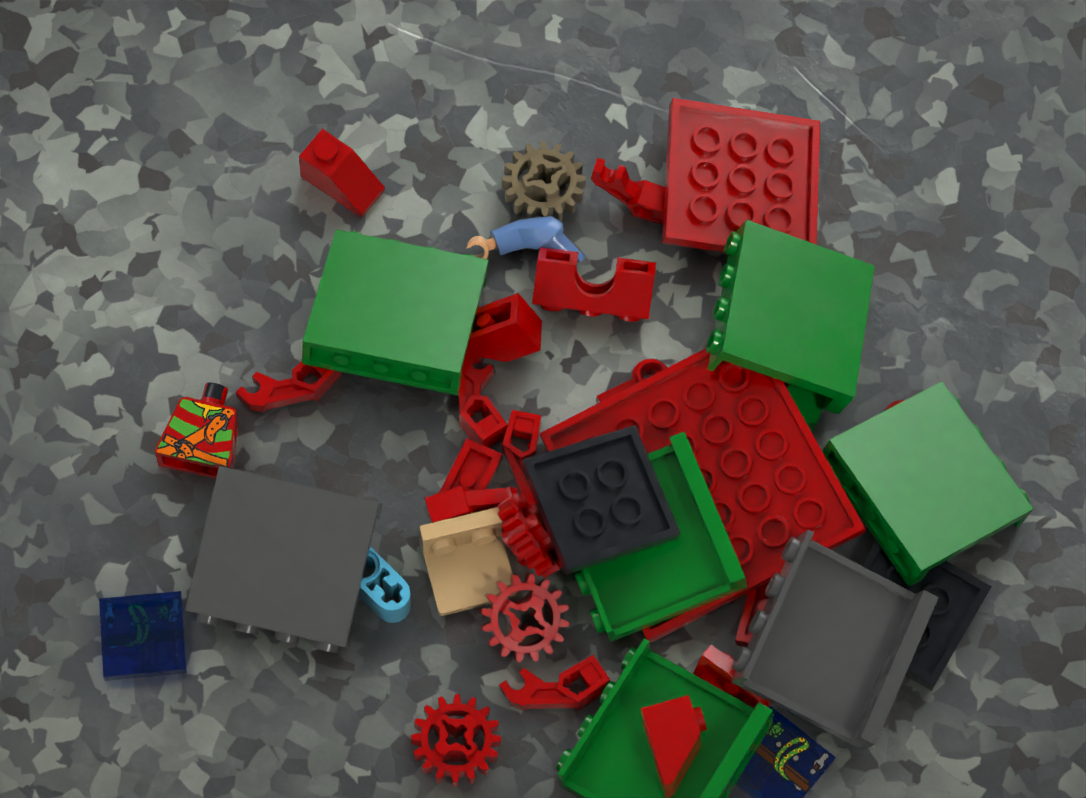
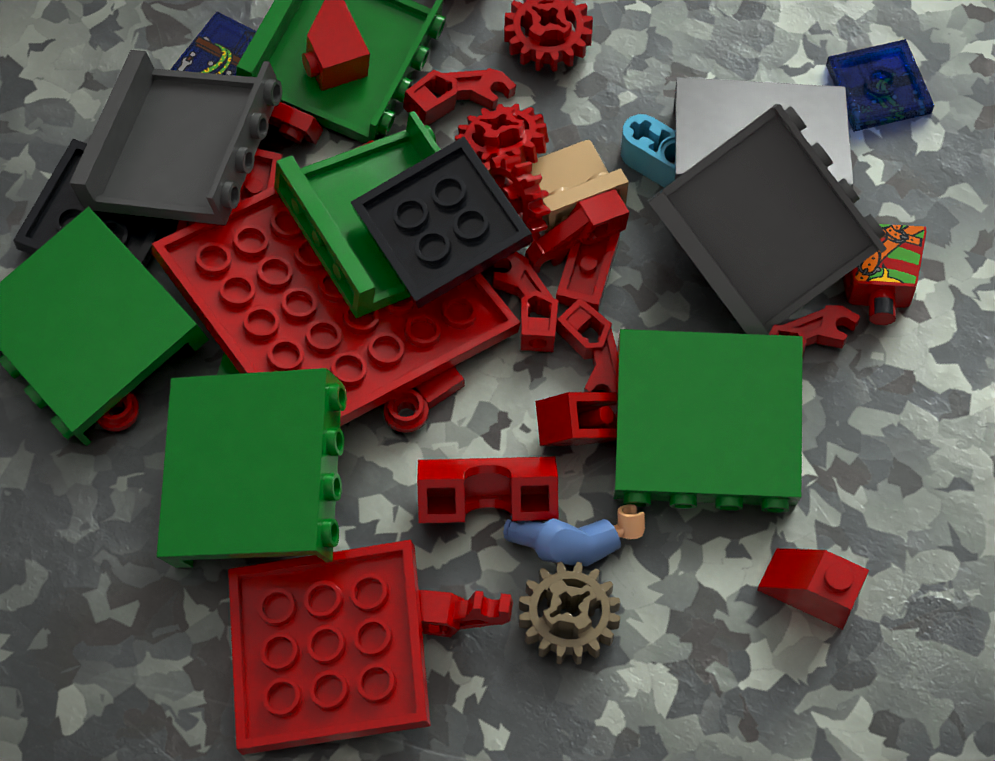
camera: 175 degrees right, 5 degrees down
none -> dark grey panel [647,104,887,335]

